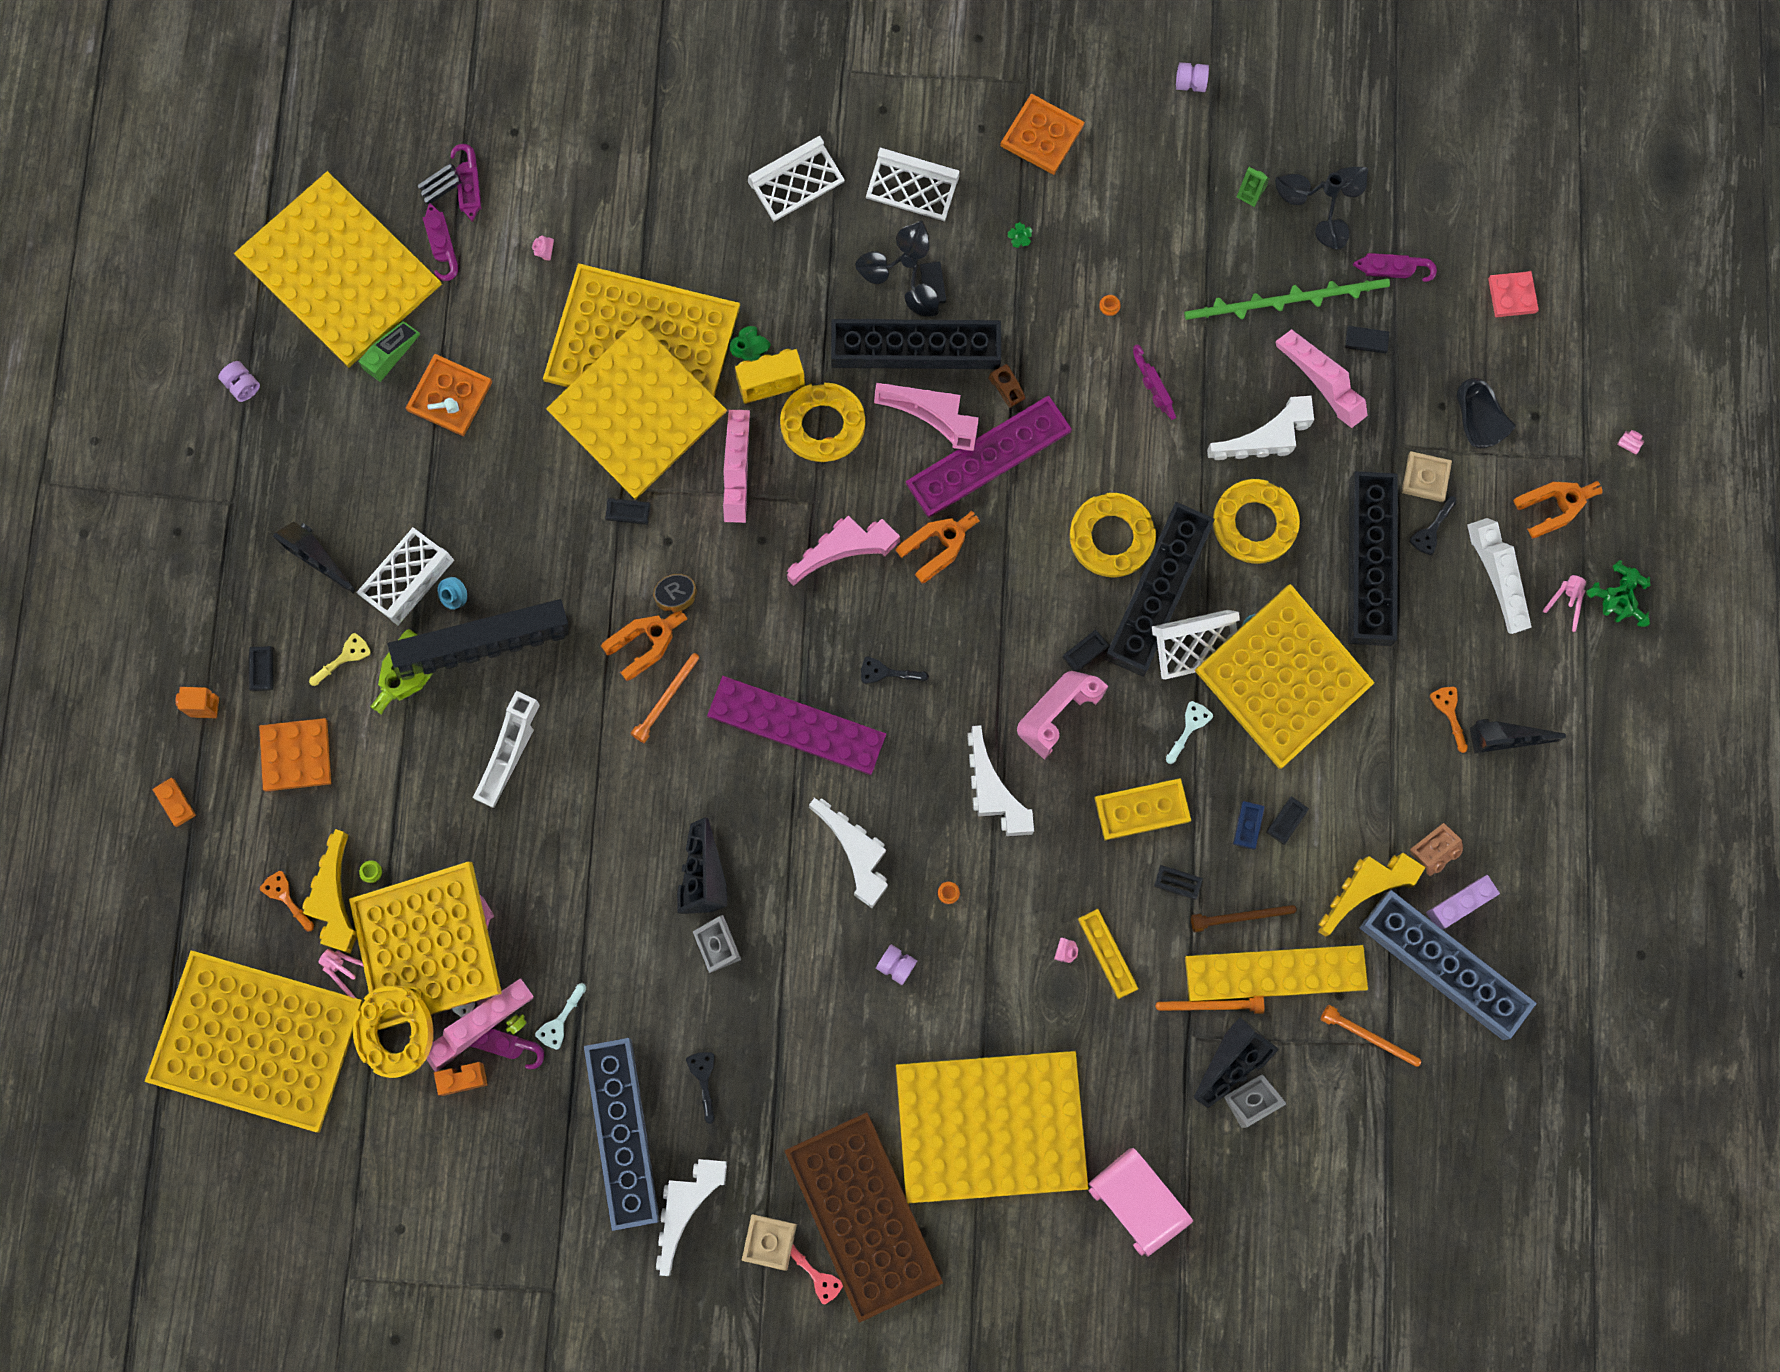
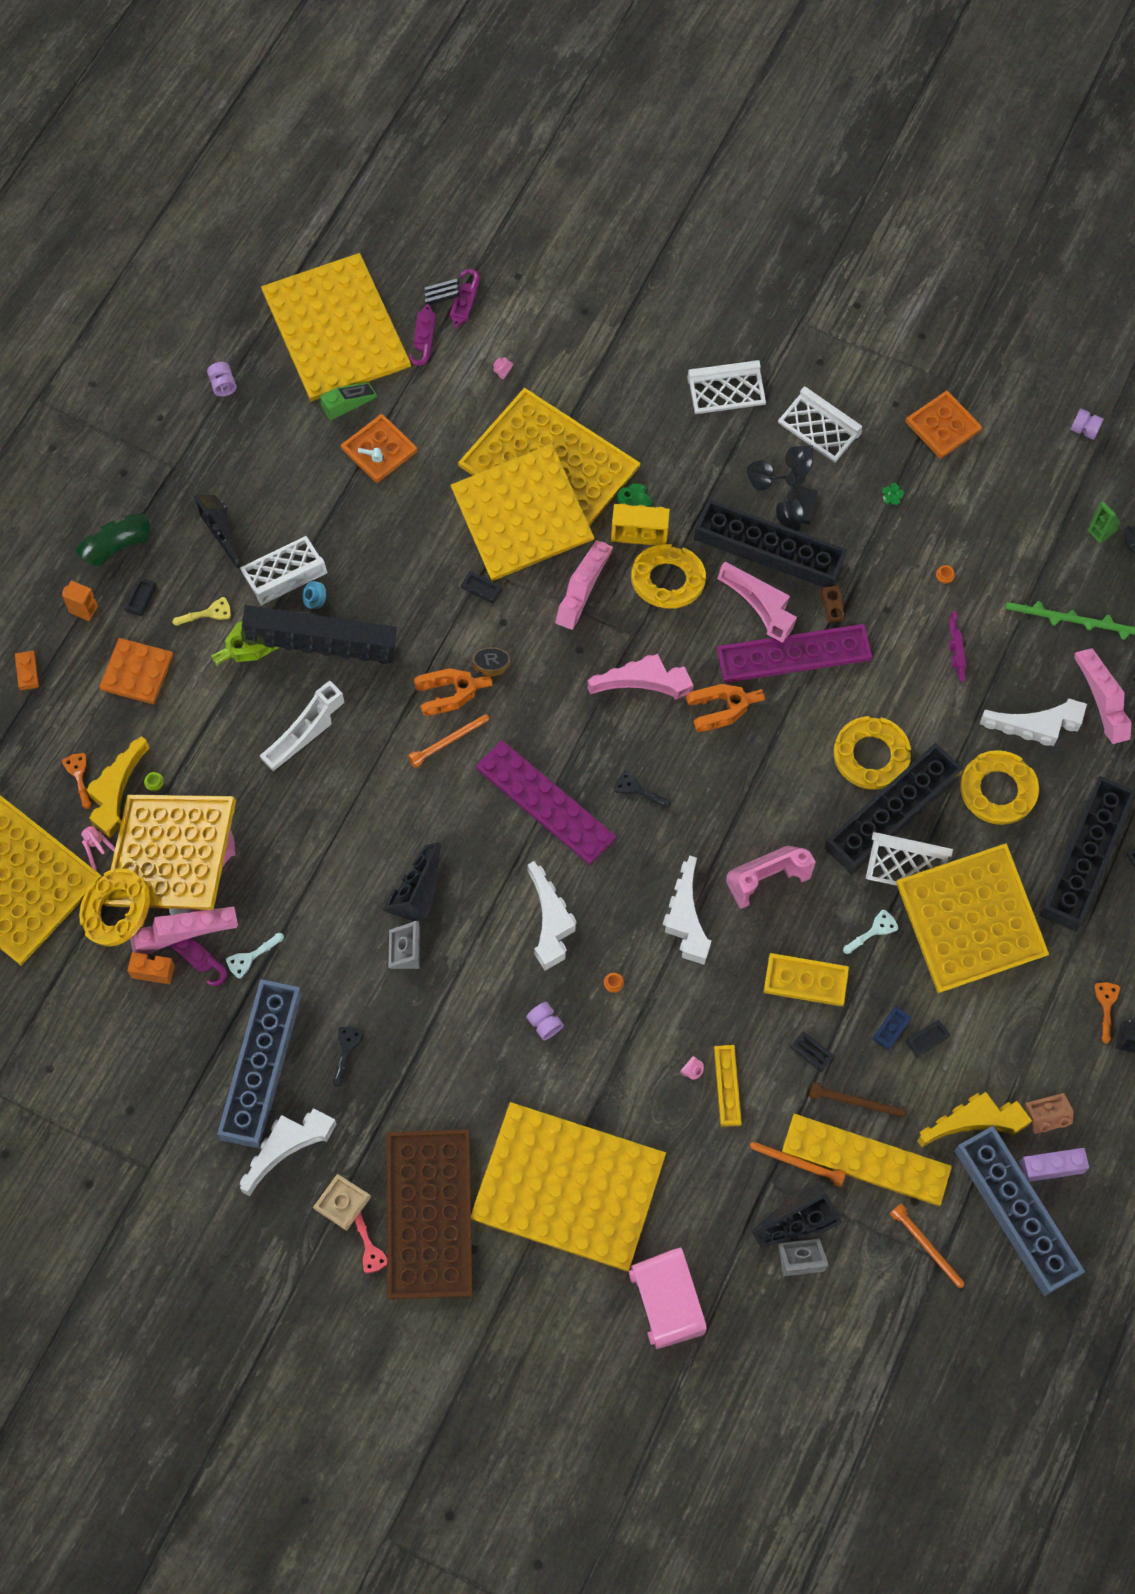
camera: 25 degrees right, 10 degrees down
lime plate [506,1014,527,1034] -> none
black tile [1062,630,1109,672] -> none
none -> dark green brick [75,513,150,567]

